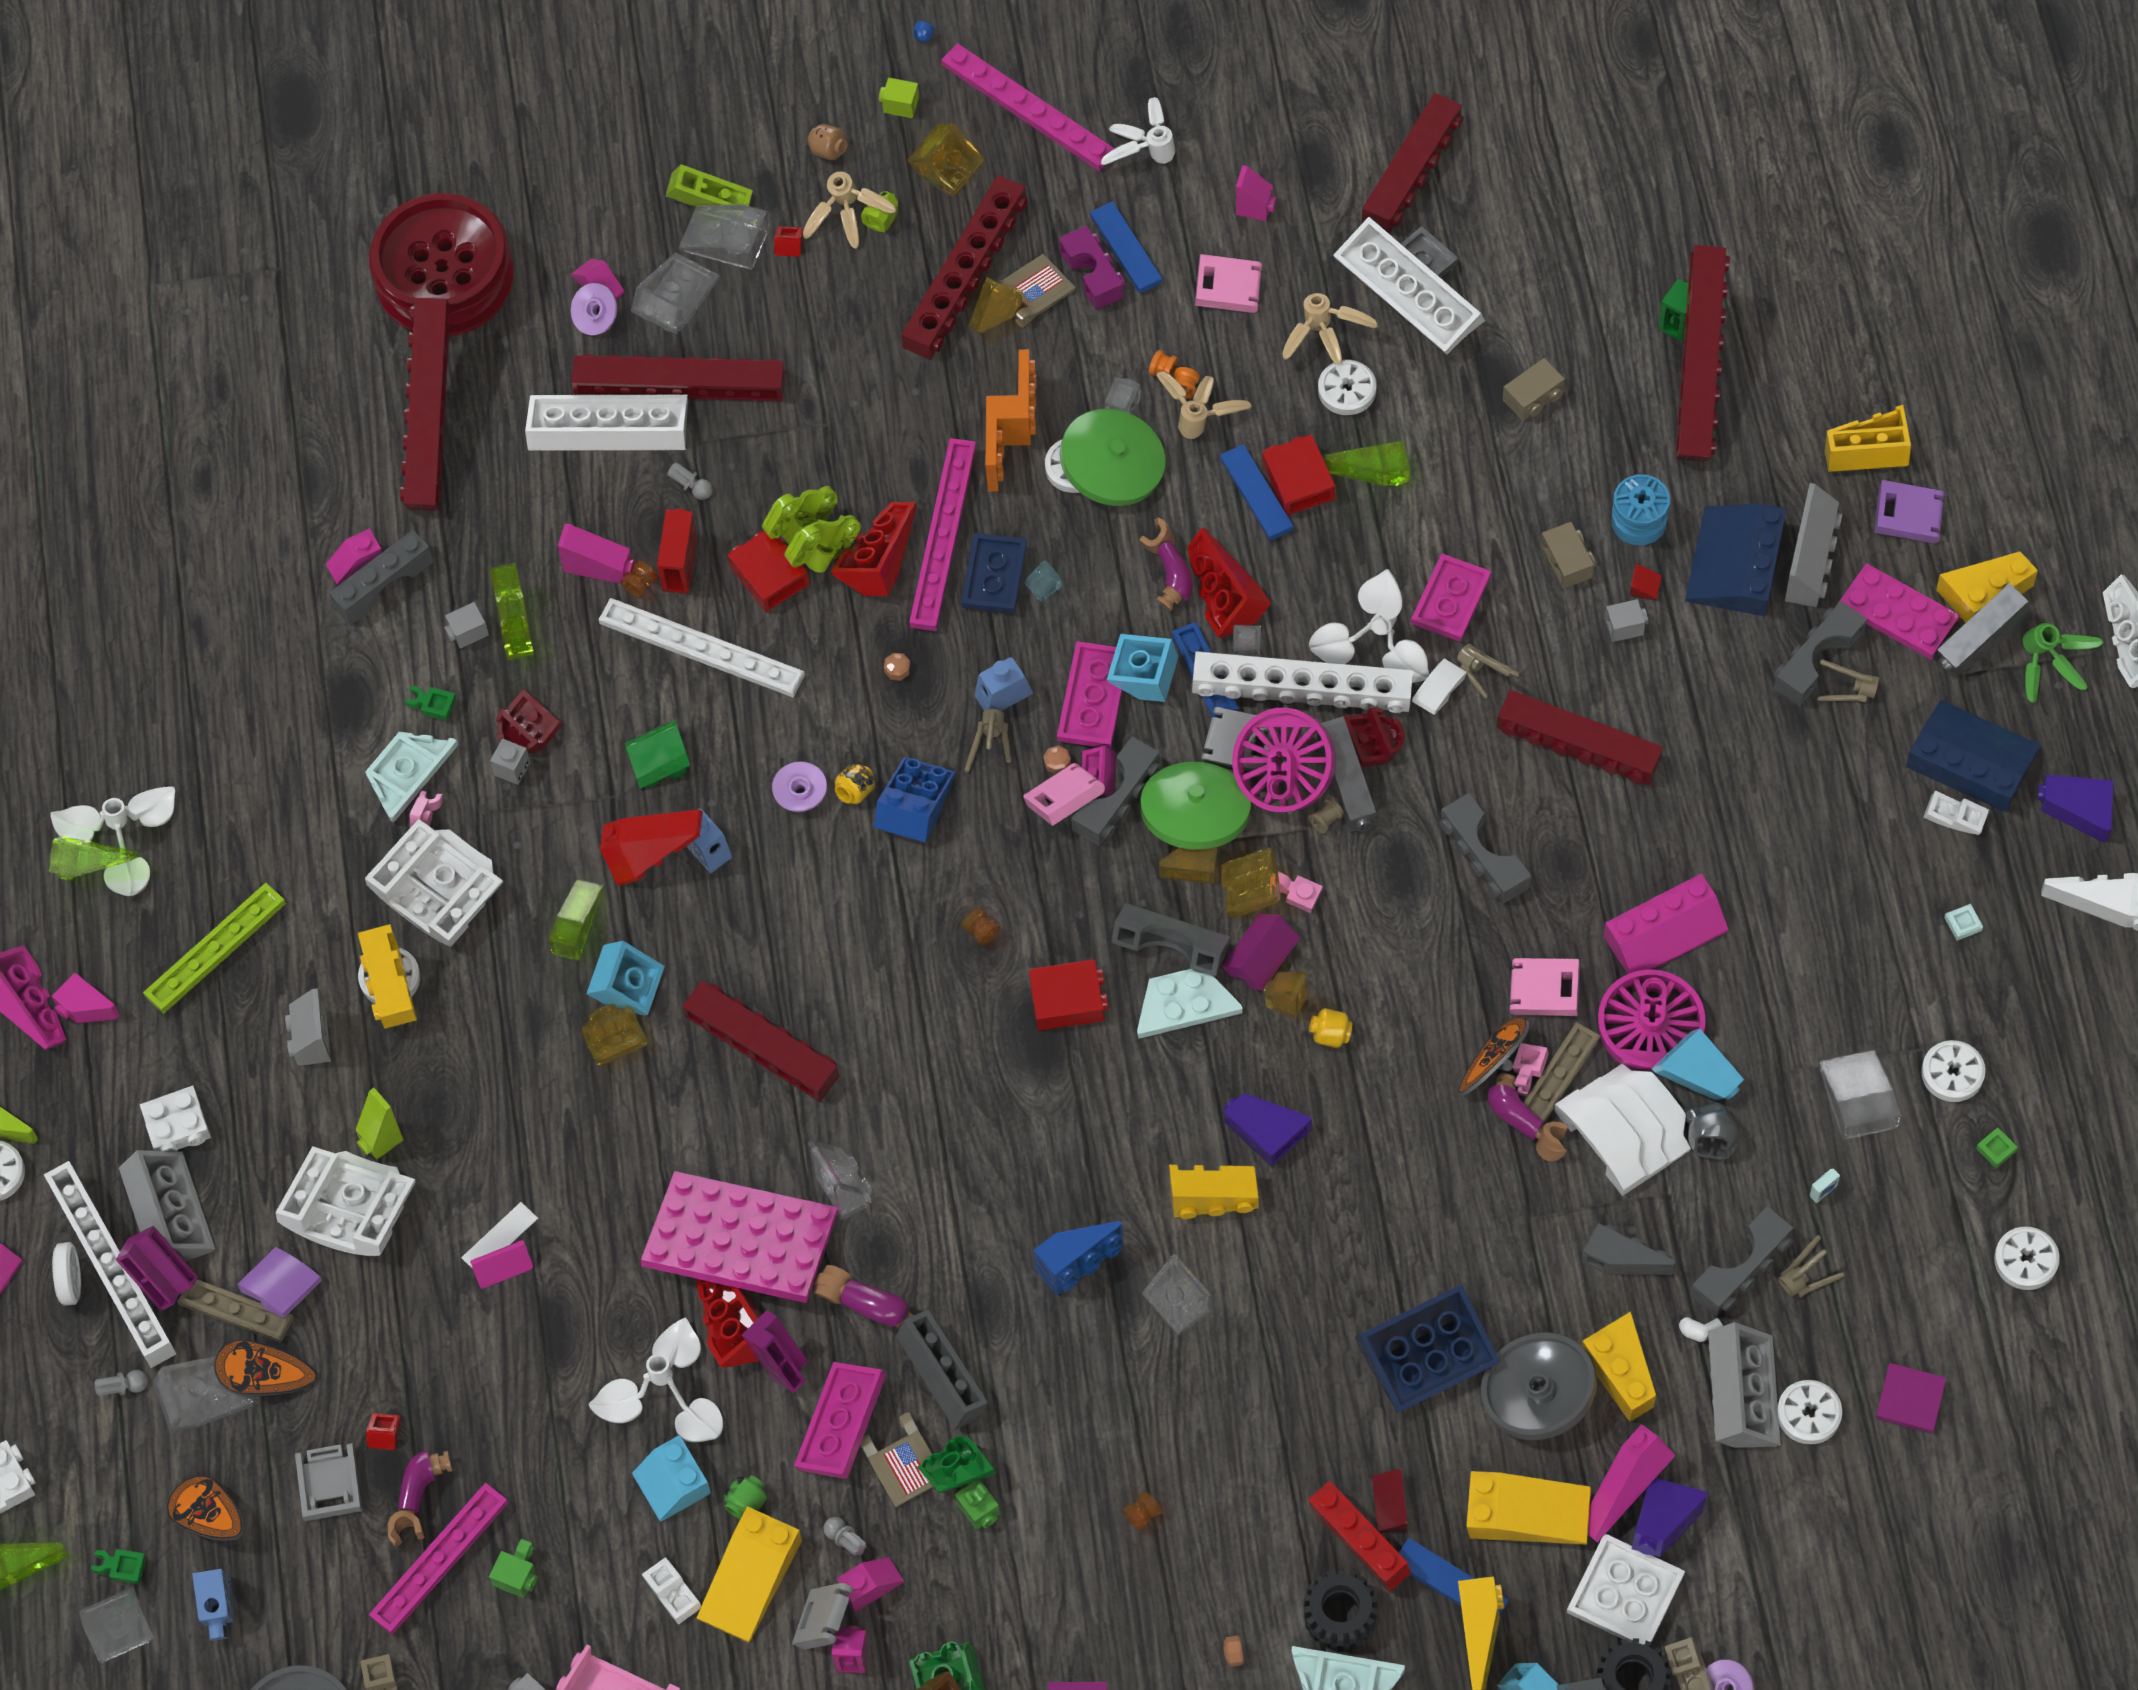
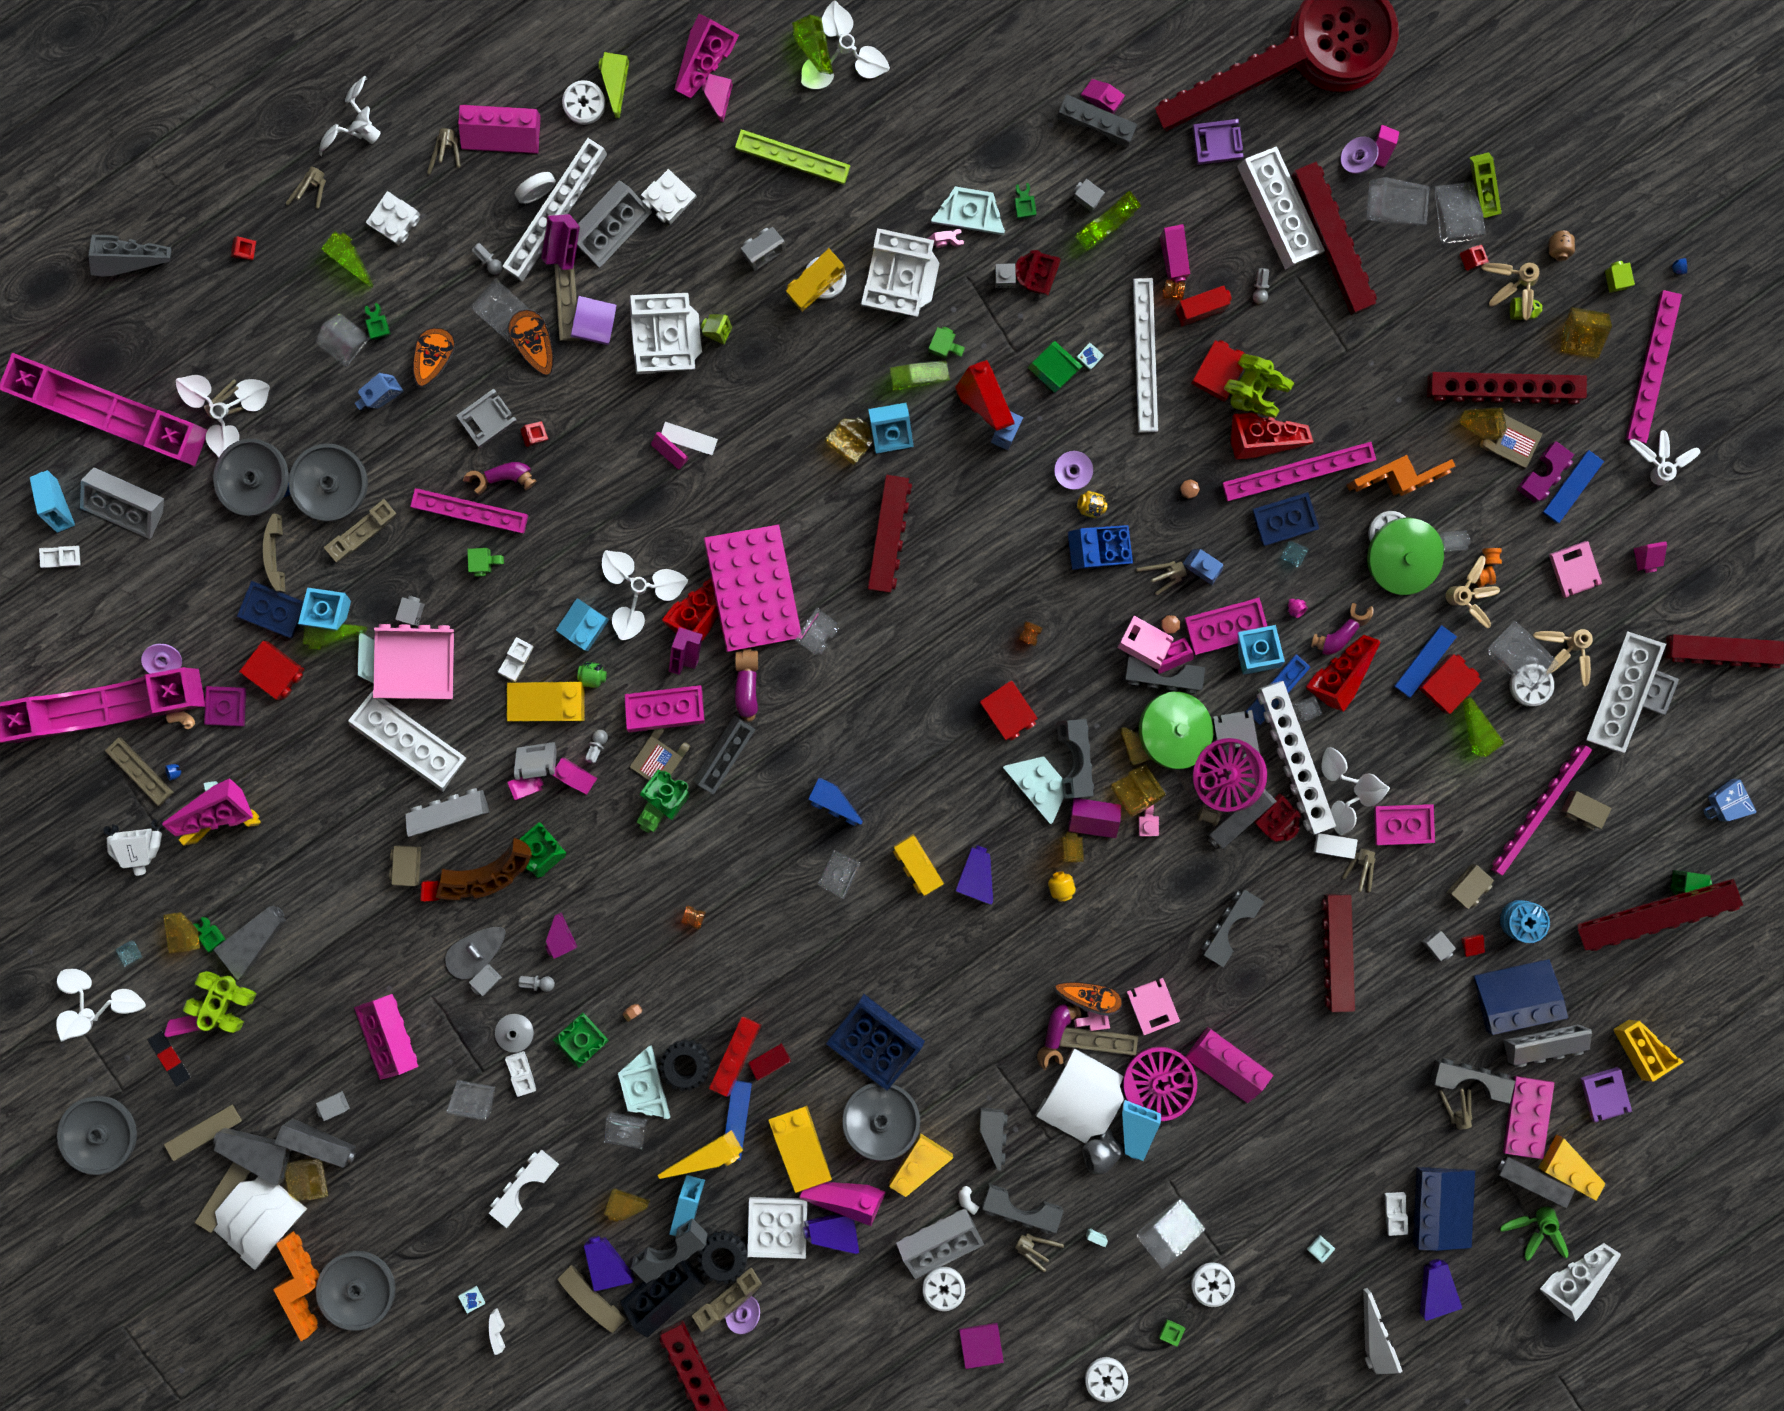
camera: 60 degrees right, 25 degrees up
none -> bright green brick [928,327,965,359]
none -> light aqua tile [1076,343,1104,371]
none -> medium lavender container [1192,119,1244,165]
none -> dark pink plate [1288,599,1308,618]
none -> clear slope [1487,621,1559,692]
none -> dark pink plate [1491,745,1592,876]
none -> medium blue torso [1703,779,1756,821]

